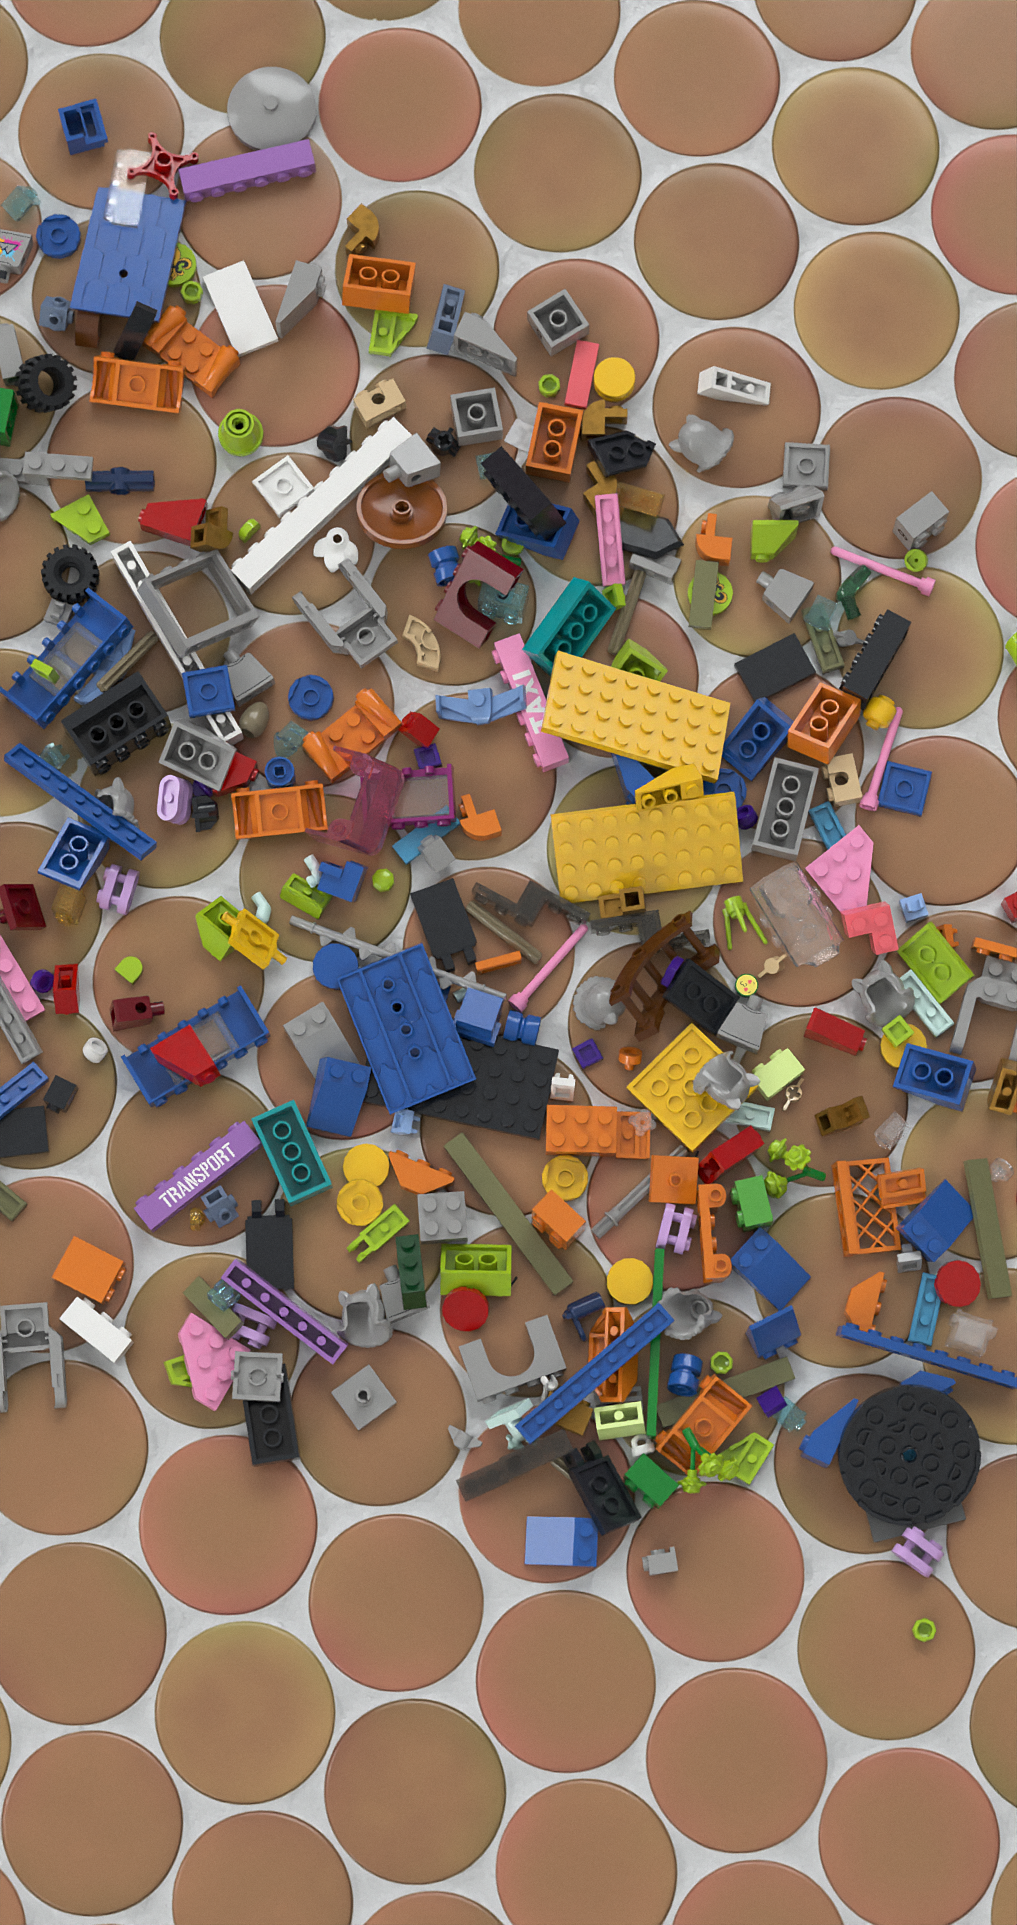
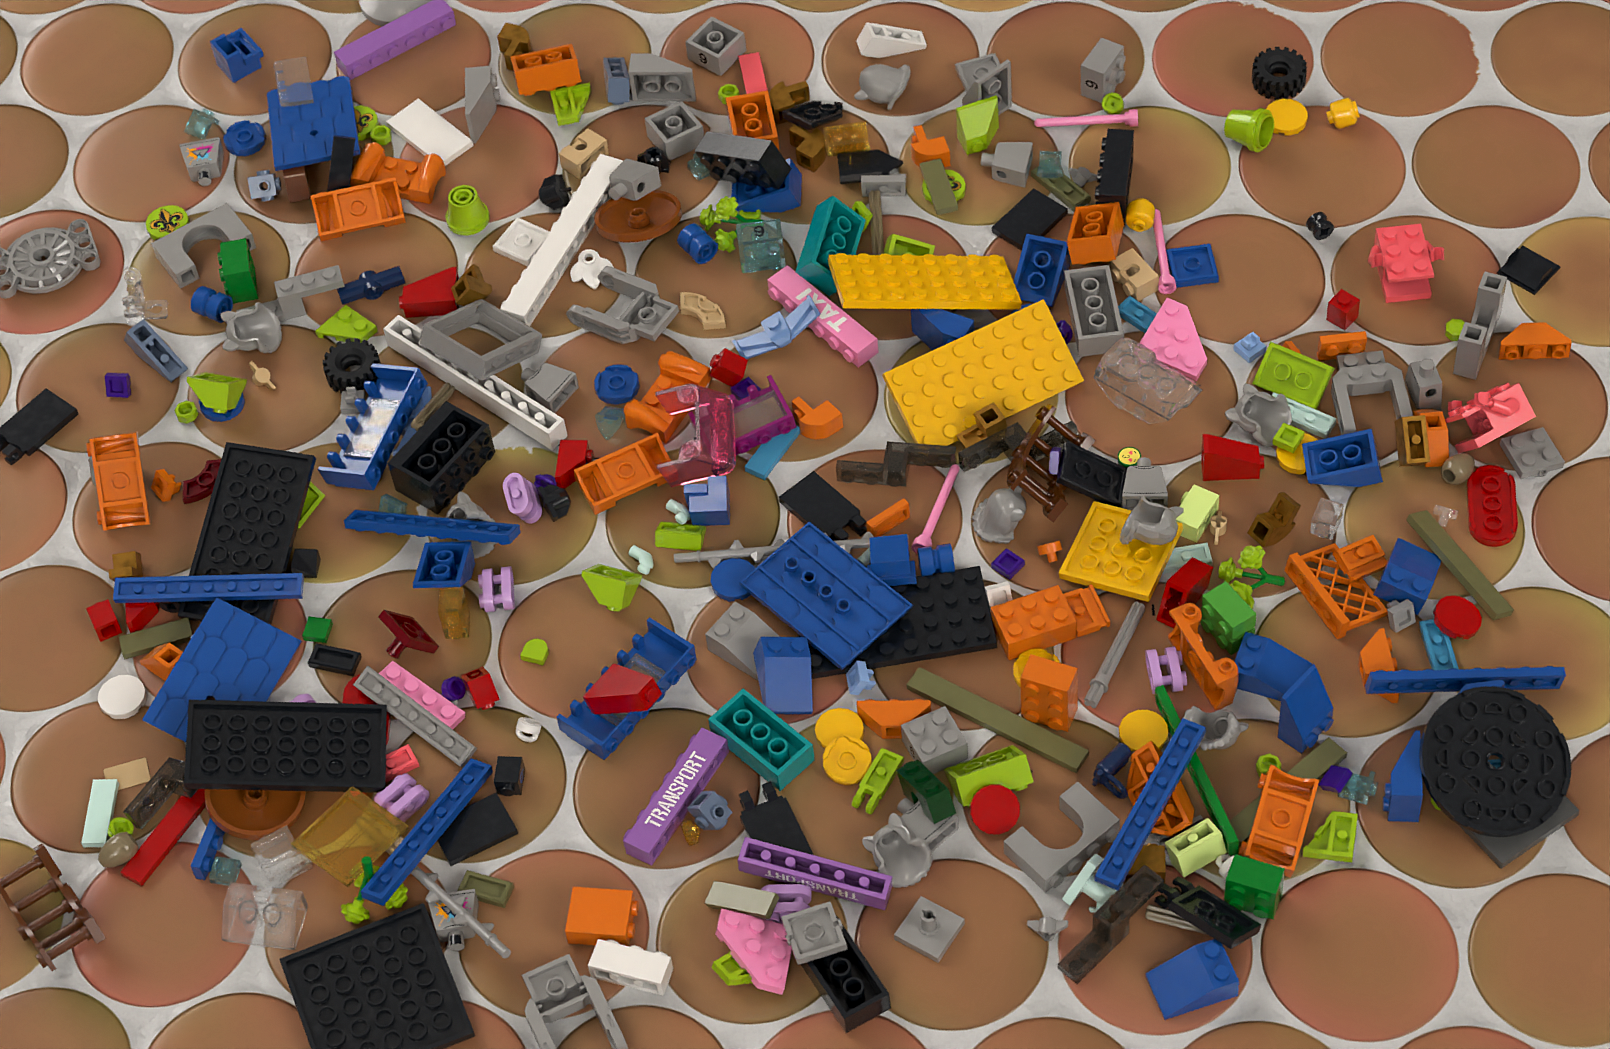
camera: 15 degrees left, 25 degrees down
black tyre [14,354,77,413] -> none
lime tile [30,659,60,684] -> none
dark red torso [109,996,165,1032] -> none
red piece [127,132,199,200] -> none
light grey slope [158,718,237,791] -> none
blue tile [182,665,235,719] -> none
clear light blue tile [207,1279,241,1312] -> none
yellow plate [221,908,288,970] -> none
lime tile [239,519,261,543] -> none
dark tan animal [239,702,269,738] -> none
blue wheel [265,757,296,789] -> none
lime tile [372,869,394,892] -> none
light grey brick [417,834,456,873] -> none
arch [433,541,524,648] -> none
dark tan axle [466,900,542,964] -> none
white hand [540,1375,558,1401] -> none
yellow head [593,357,635,402] -> none
bright pink tile [595,493,626,586] -> none
clear plate [629,1109,656,1136] -> none
yellow slope [635,763,704,812] -> none
light grey brick [642,1547,678,1576] -> none
orange plate [649,1155,699,1204] -> none
blue wheel [667,1353,703,1397] -> none
lime plant [677,1427,739,1494] -> none
lime plant [722,896,768,950] -> none
tan piece [758,953,787,978] -> none
clear green arm [836,565,872,620] -> none
coral brick [840,901,899,955] -> none
lavender brick [891,1526,944,1578] -> none
lime tile [912,1618,936,1642] -> none
clear plate [945,1308,998,1358] -> none

